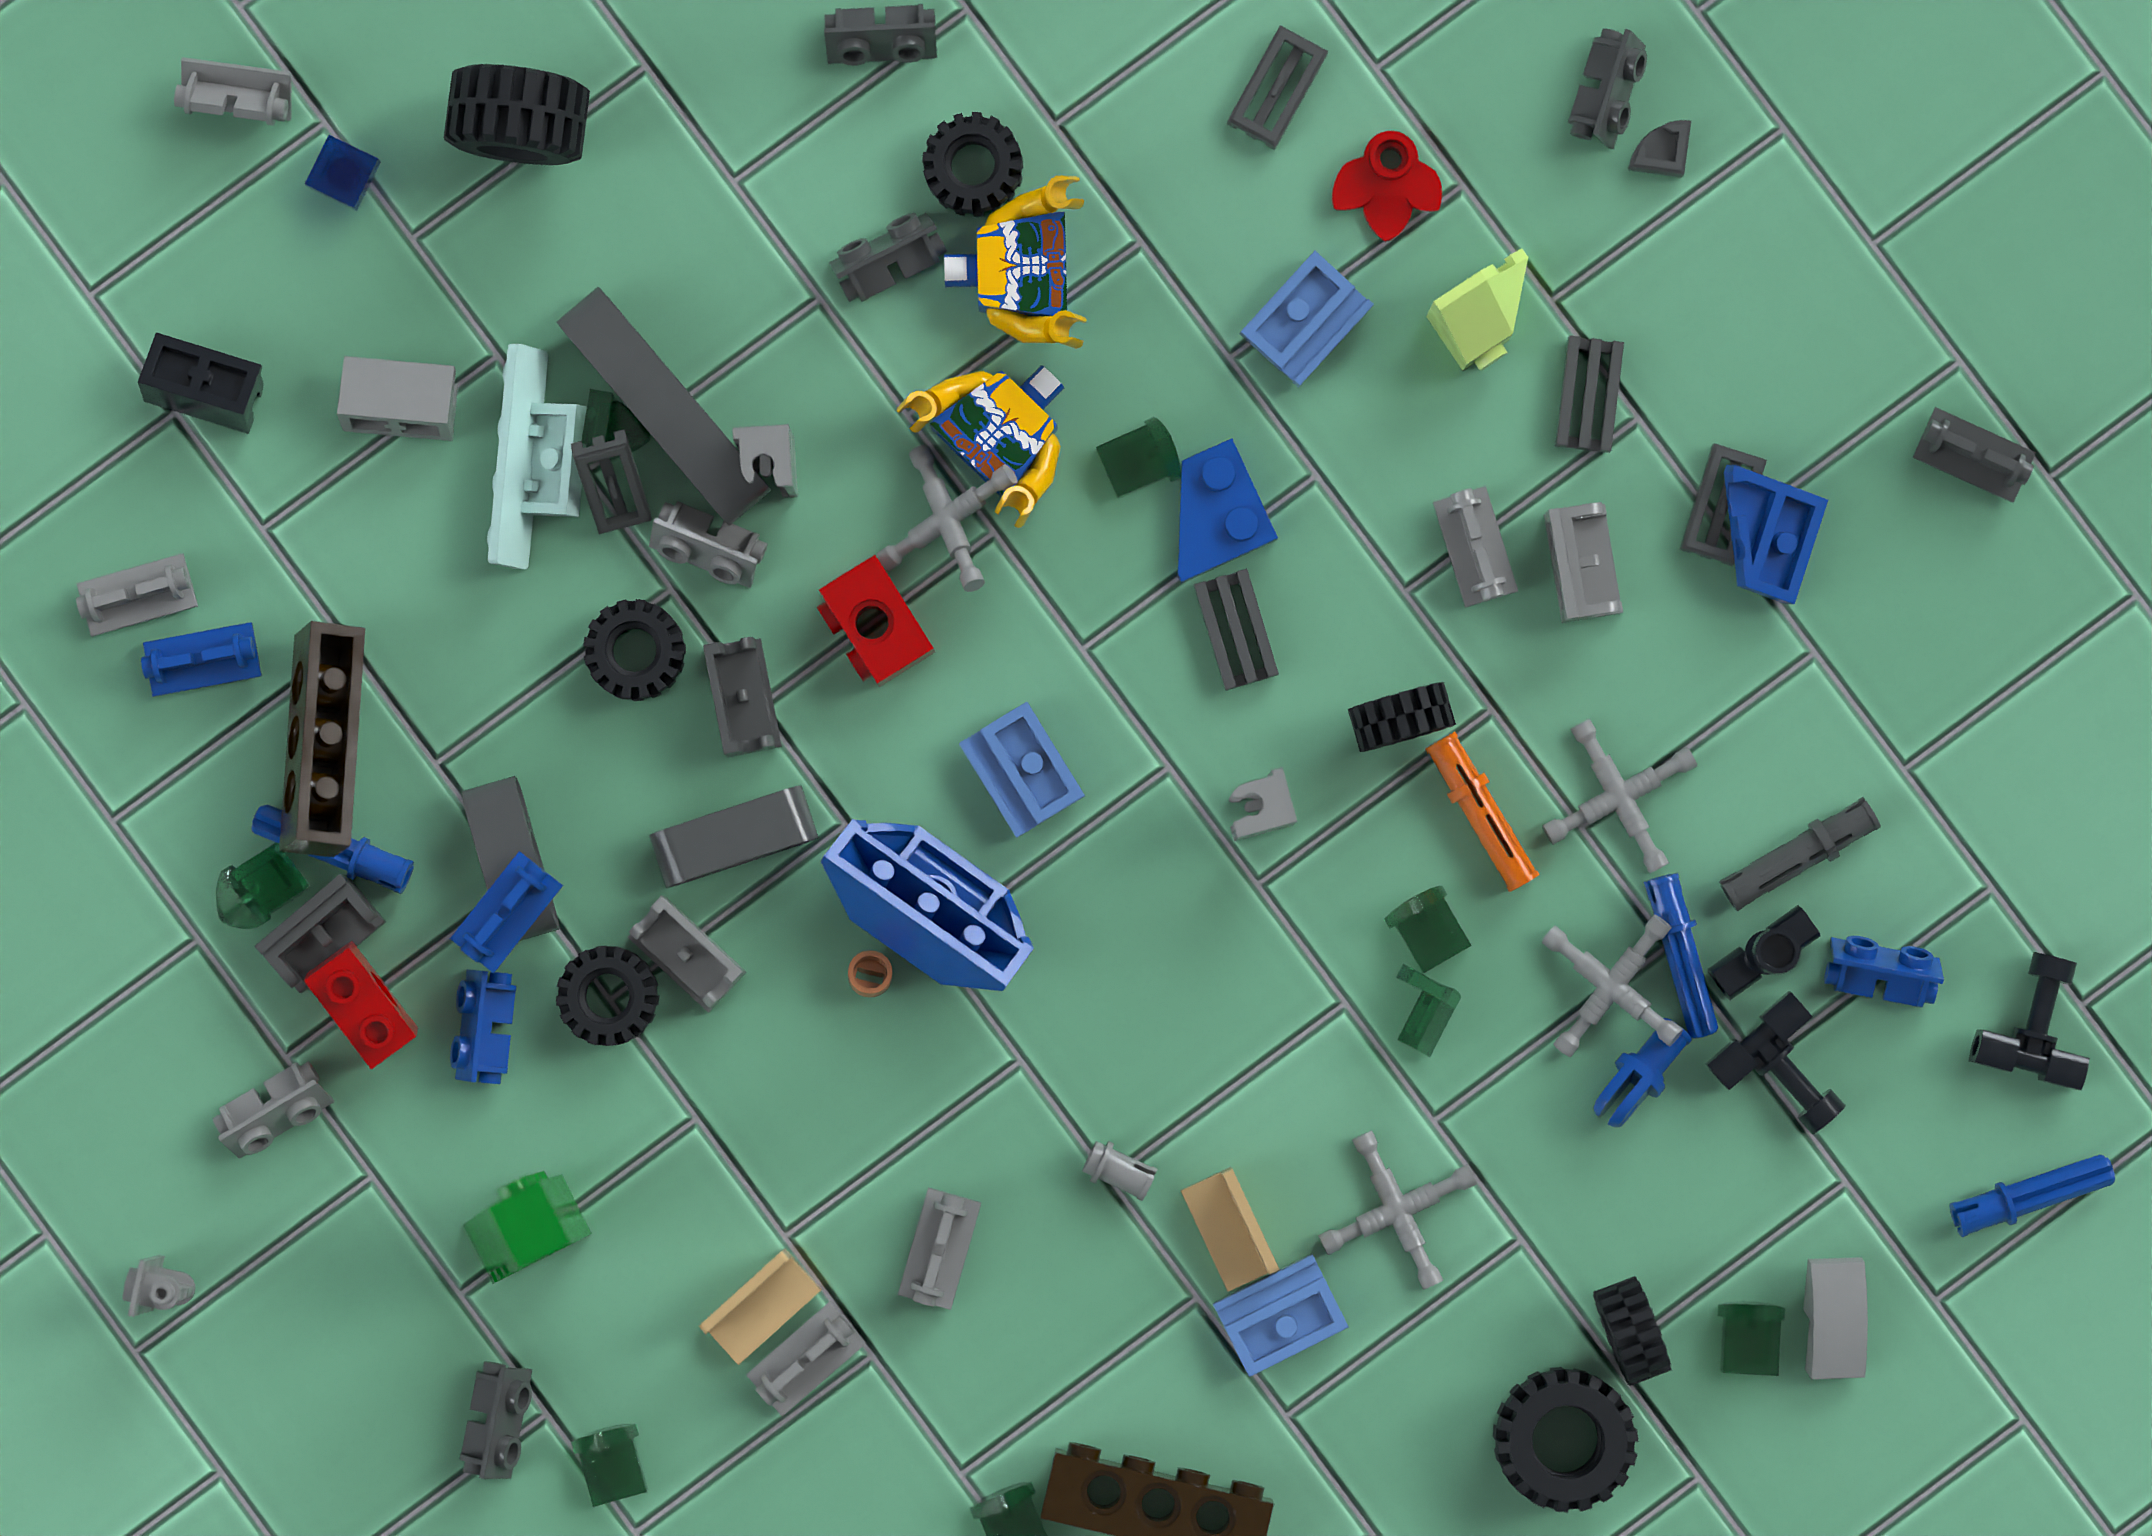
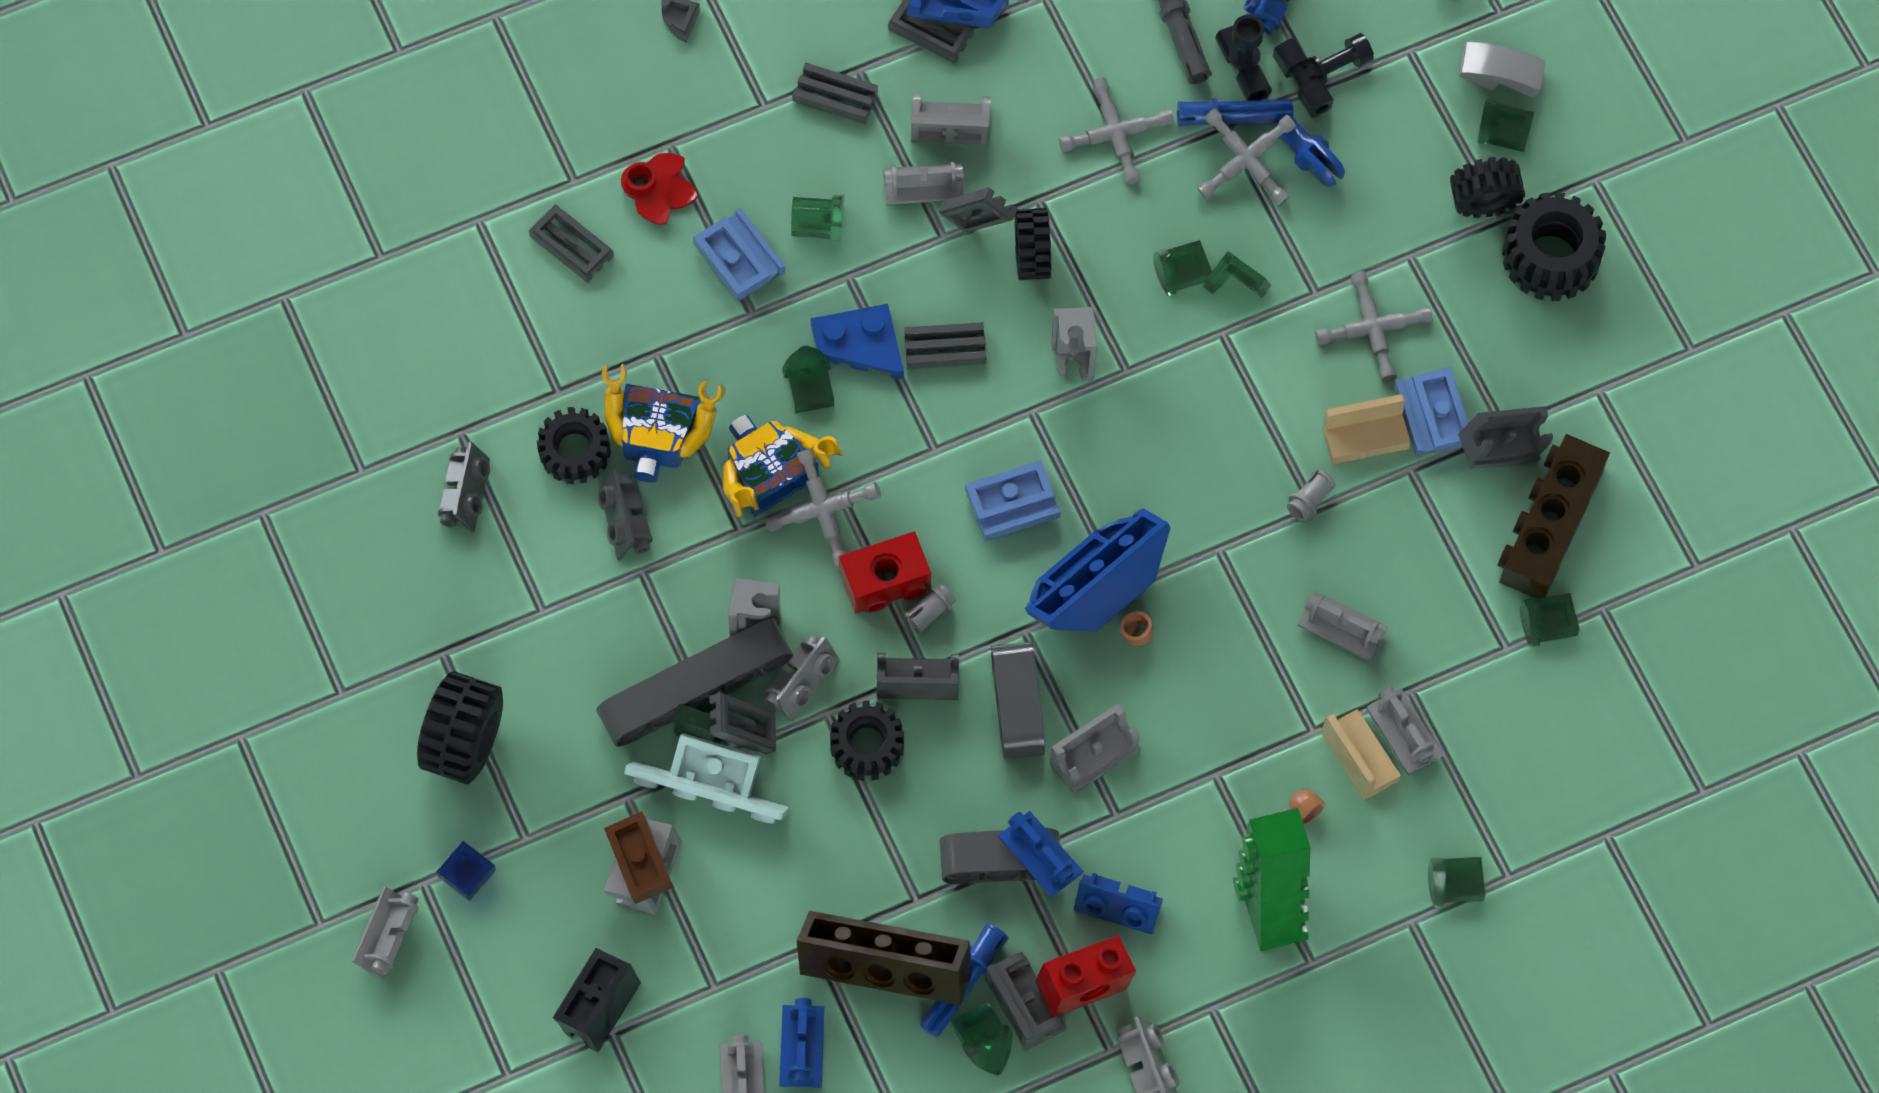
camera: 80 degrees left, 20 degrees down
dark grey hinge [459,1361,532,1479] -> none
black tyre [556,946,659,1046] -> none
orange pin [1425,732,1540,892] -> none
yellowish green slope [1426,248,1528,371] -> none
dark grey hinge [1568,29,1647,150] -> none
none -> reddish brown plate [604,811,674,904]
none -> clear green tile [791,194,845,241]
none -> light grey pin [903,583,956,634]
none -> dark grey tile [939,187,1018,233]
none -> nougat hinge [1289,789,1325,825]
none -> dark grey hinge [1458,406,1553,469]

